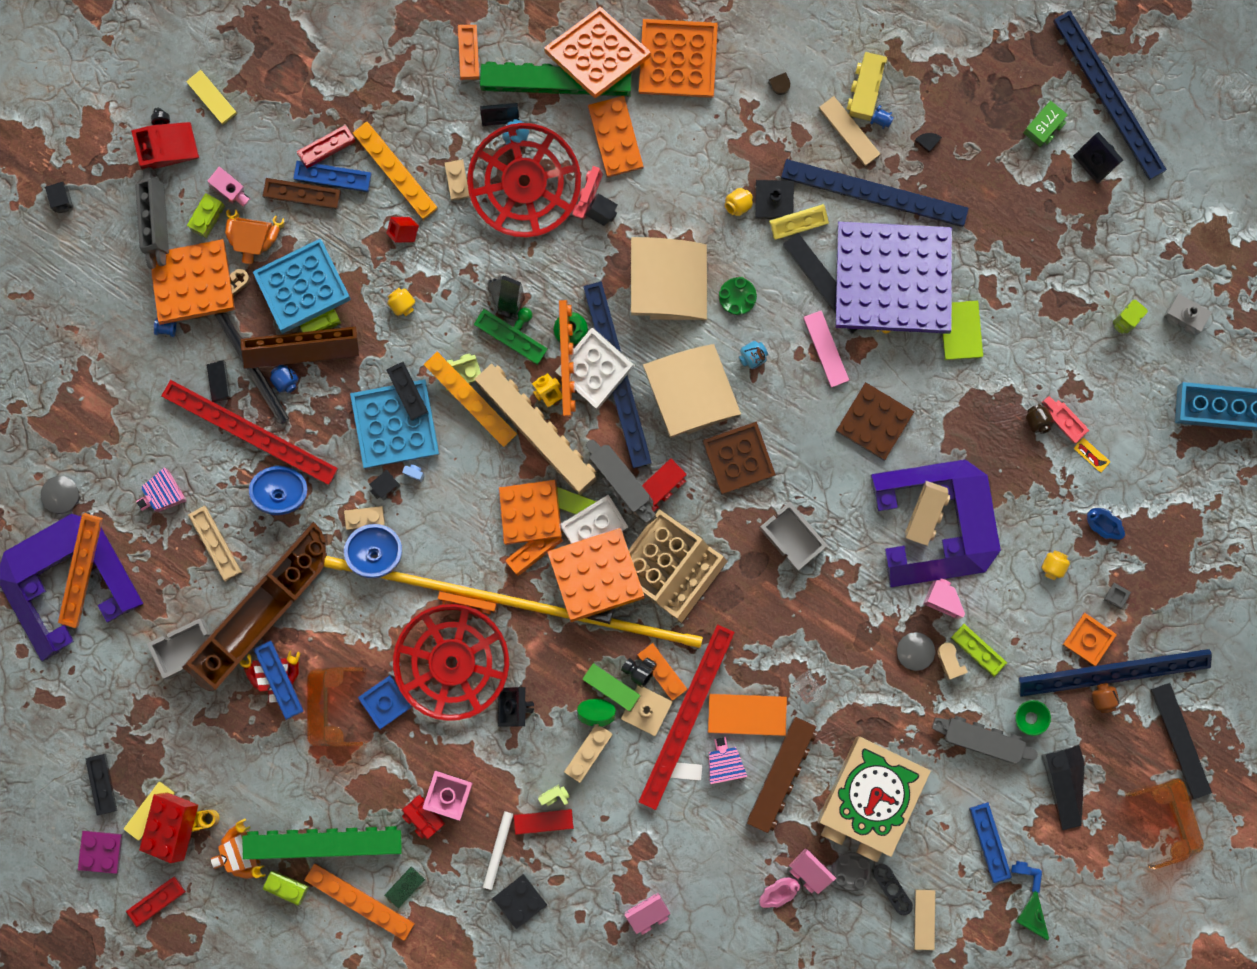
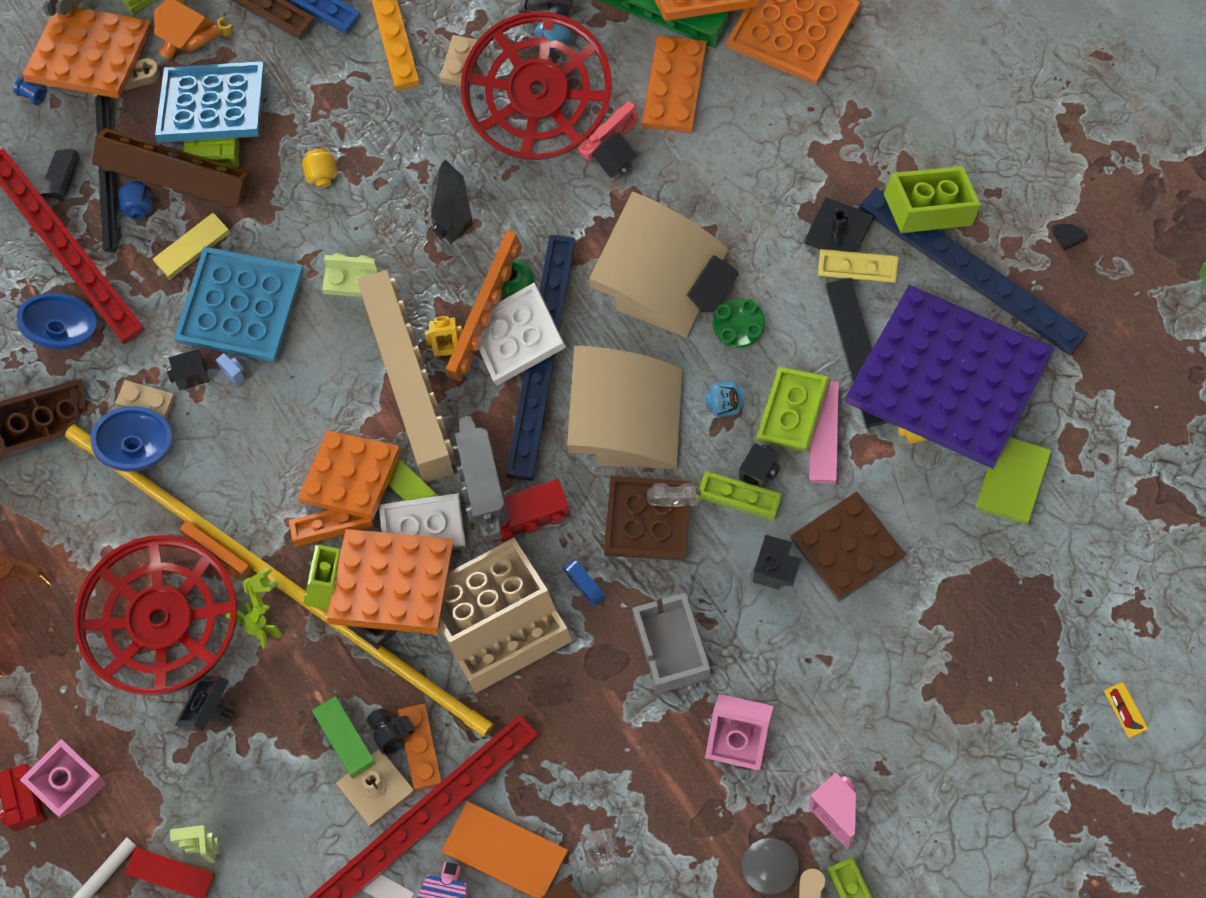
camera: 30 degrees right, 15 degrees down
blue plate [358,675,412,730] -> none
red panel [386,217,419,243] -> none
black tile [386,362,429,421] -> none
light orange plate [423,351,517,447] -> none
green plate [474,307,548,366] -> none
tan brick [564,724,613,783] -> none
green tile [577,699,616,727] -> none
yellow head [724,188,753,216] -> none
dark brown tile [768,72,790,95] -> none
tan tile [819,96,880,167] -> none
light yellow wedge [847,52,887,121] -> none
blue brick [870,105,894,129] -> none
dark purple slope [871,460,1001,588] -> none
tan brick [905,481,950,546] -> none
dark brown head [1025,404,1054,434] -> none
yellow head [1041,550,1070,580] -> none
coral hinge [1042,396,1090,444] -> none
blue arm [1087,507,1125,540] -> none
none -> light yellow tile [153,213,230,280]
none -> lime piece [225,568,282,649]
none -> lime brick [303,545,341,610]
none -> blue beam [563,559,606,607]
none -> clear plate [647,483,701,506]
none -> black slope [687,255,739,312]
none -> lime tile [697,471,783,521]
none -> bright pink slope [705,694,774,770]
none -> black brick [739,443,780,488]
none -> black brick [753,534,801,590]
none -> lime tile [756,367,831,453]
none -> lime brick [884,166,981,233]

